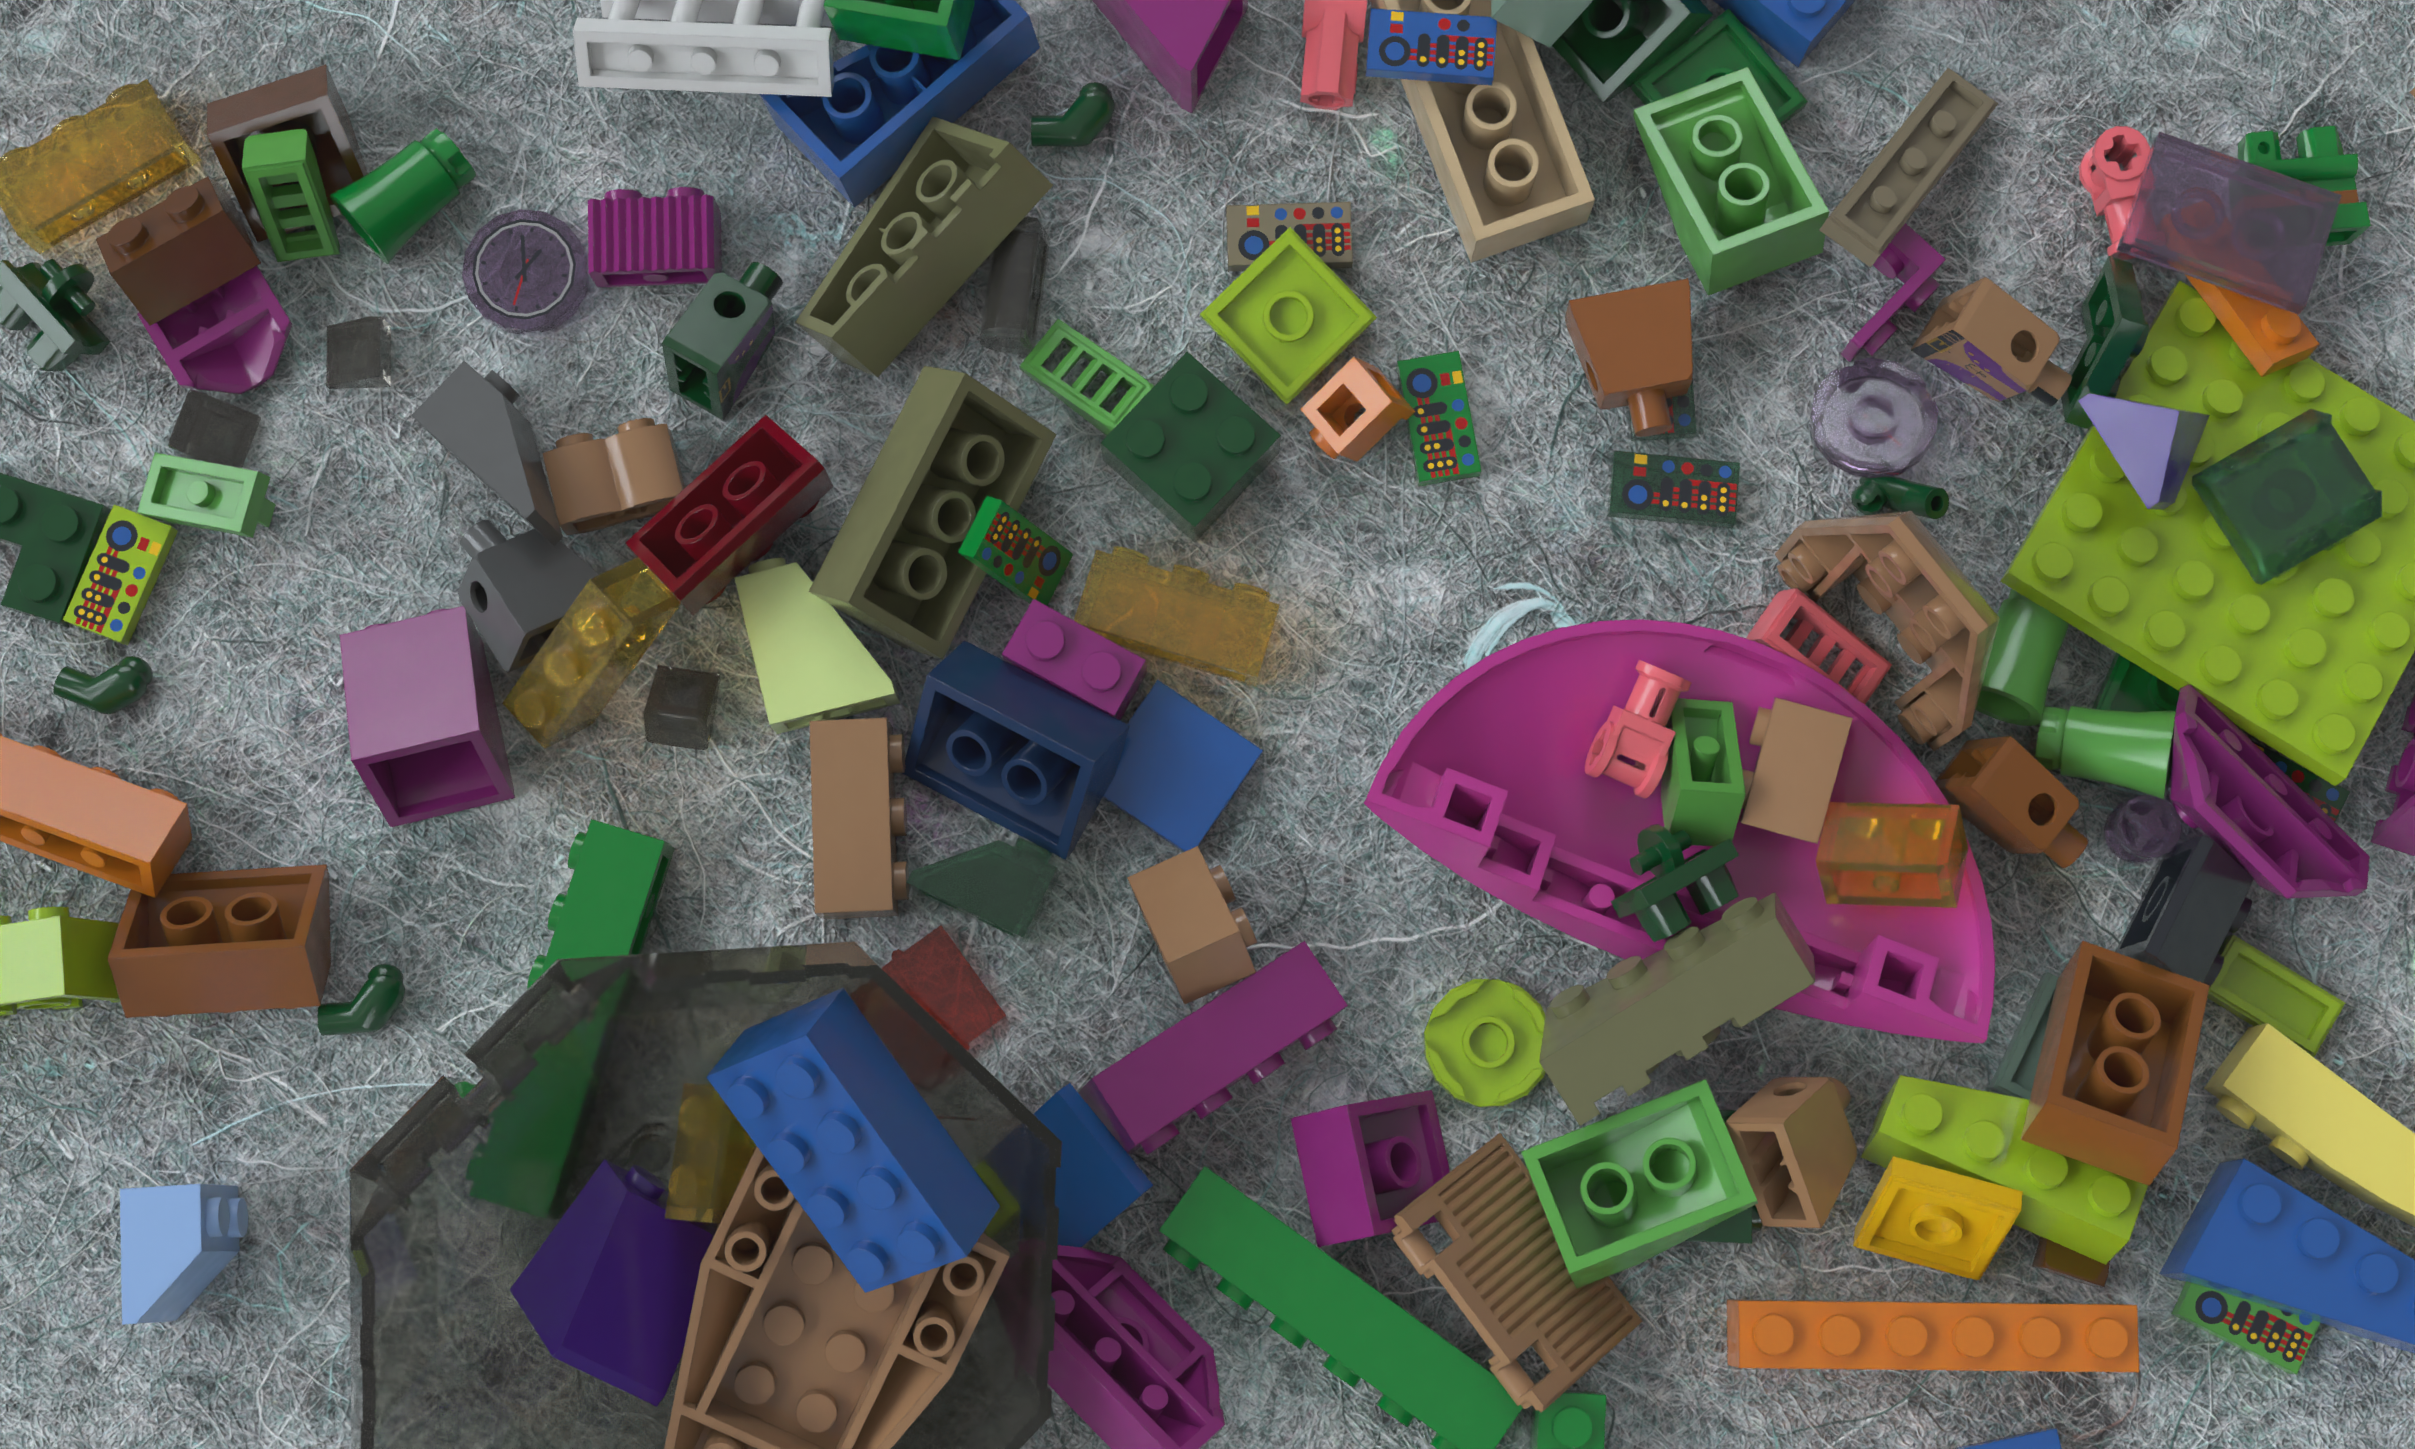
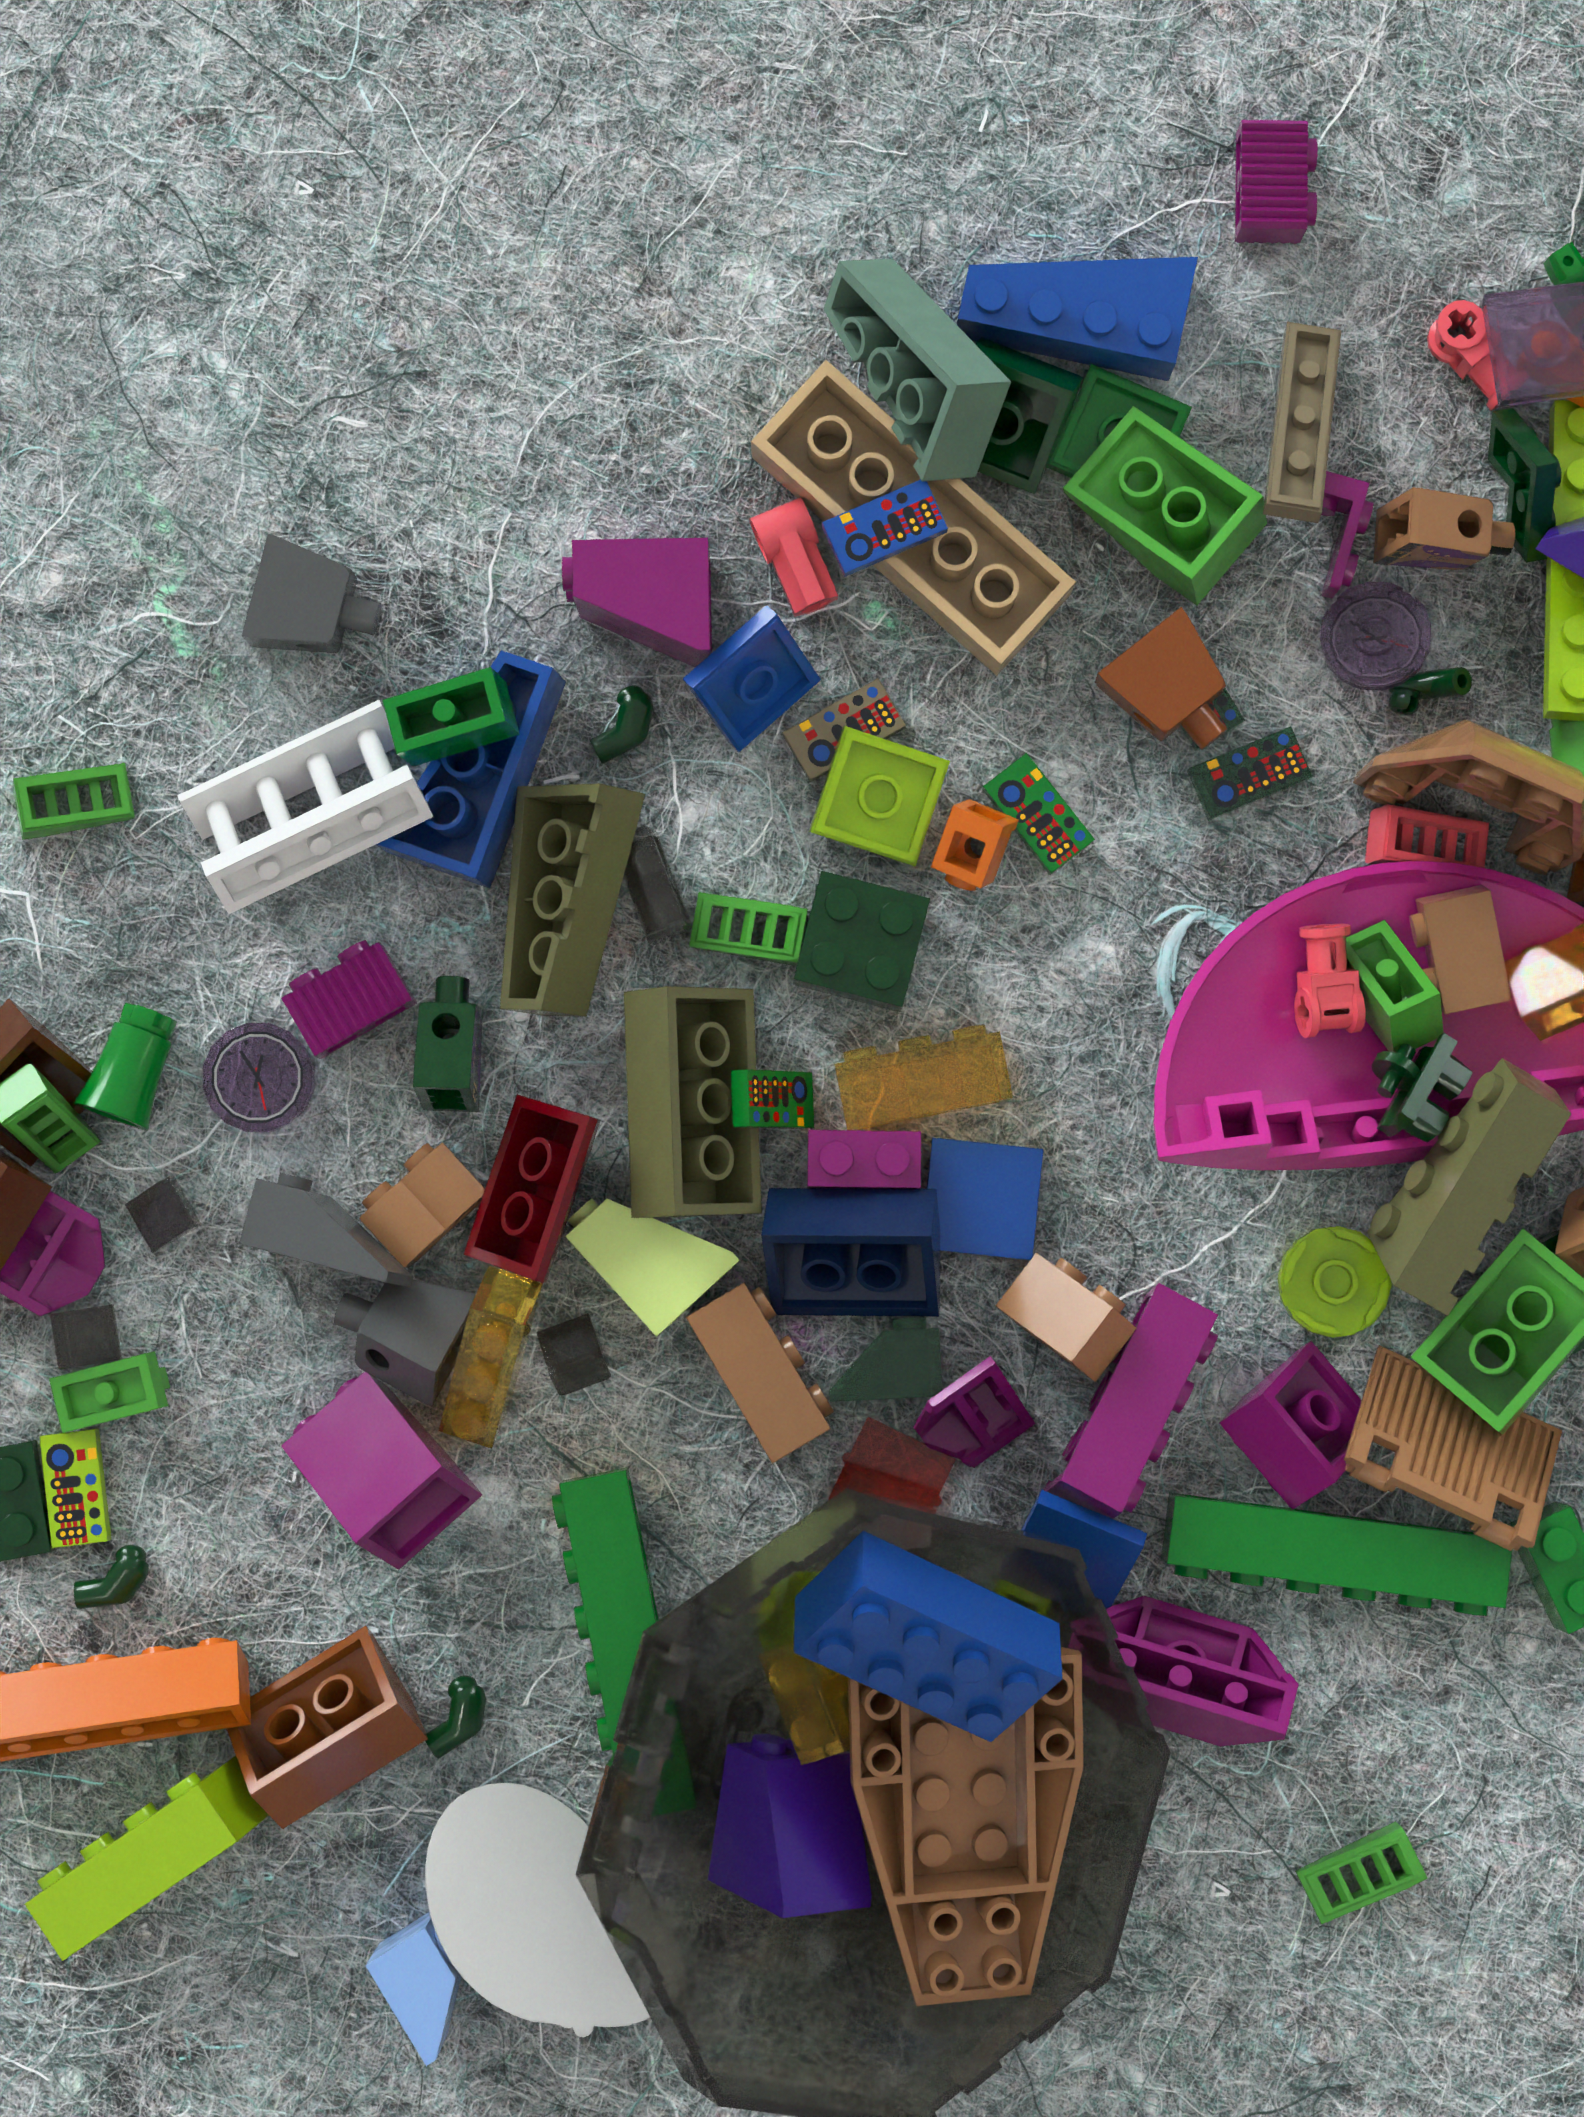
camera: 30 degrees left, 5 degrees up
none -> white sticker [425,1783,683,2038]
none -> blue tile [683,605,821,752]
none -> magenta slope [913,1356,1036,1468]

